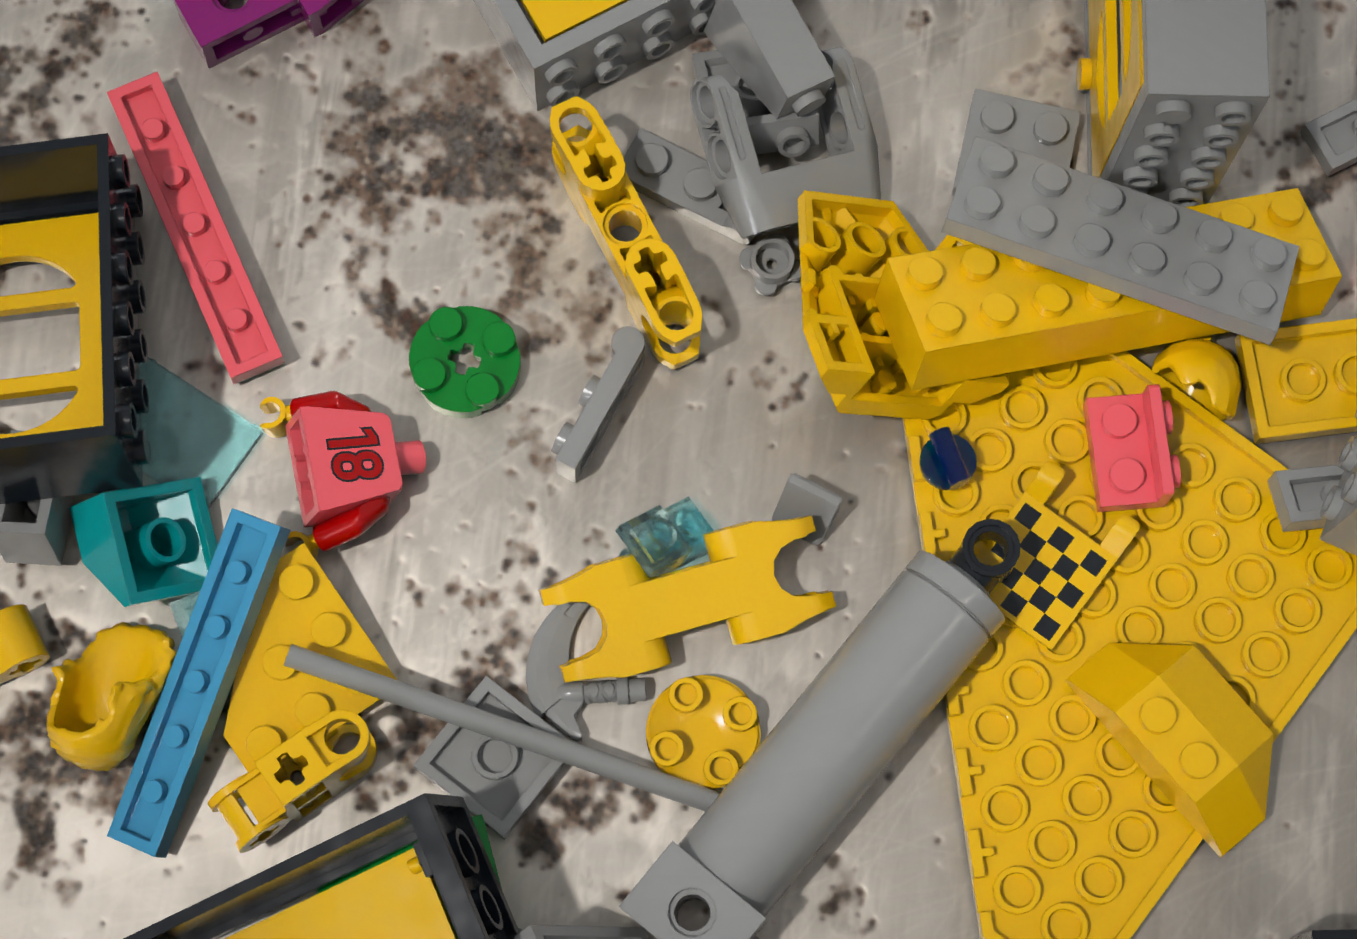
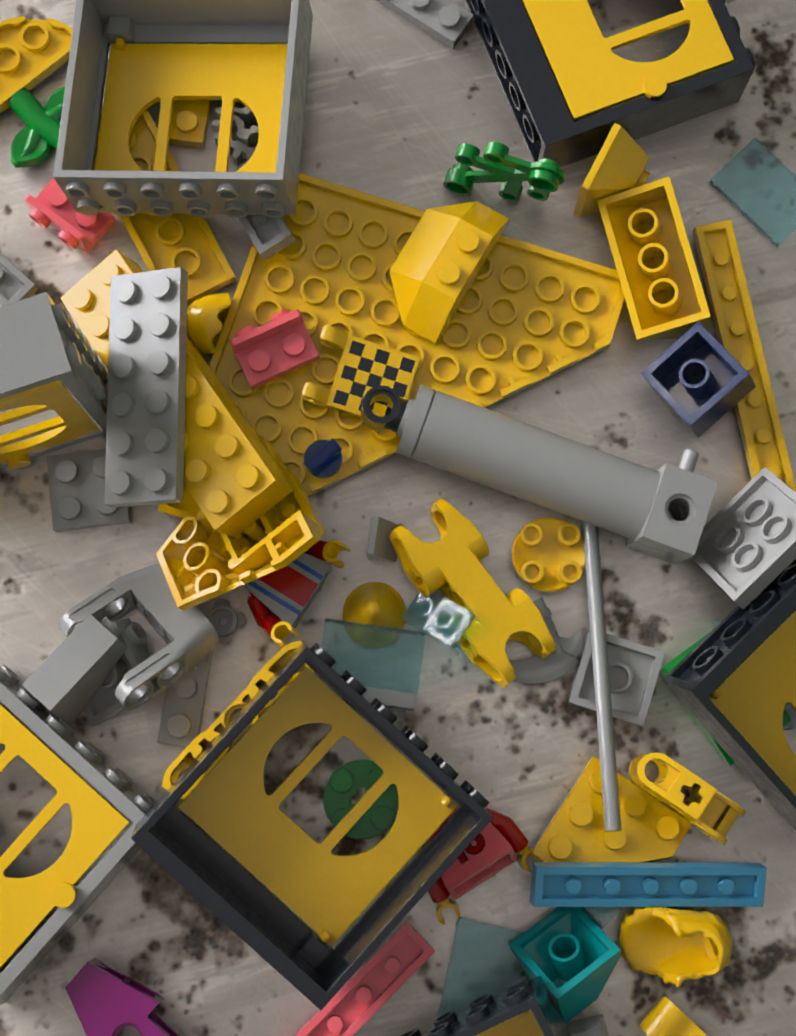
camera: 105 degrees left, 5 degrees up
none -> door [131,642,493,1010]
none -> torso [245,540,351,648]
none -> clear light blue piece [319,618,426,695]
none -> yellow hat [342,582,406,647]
none -> green plant [443,141,566,202]

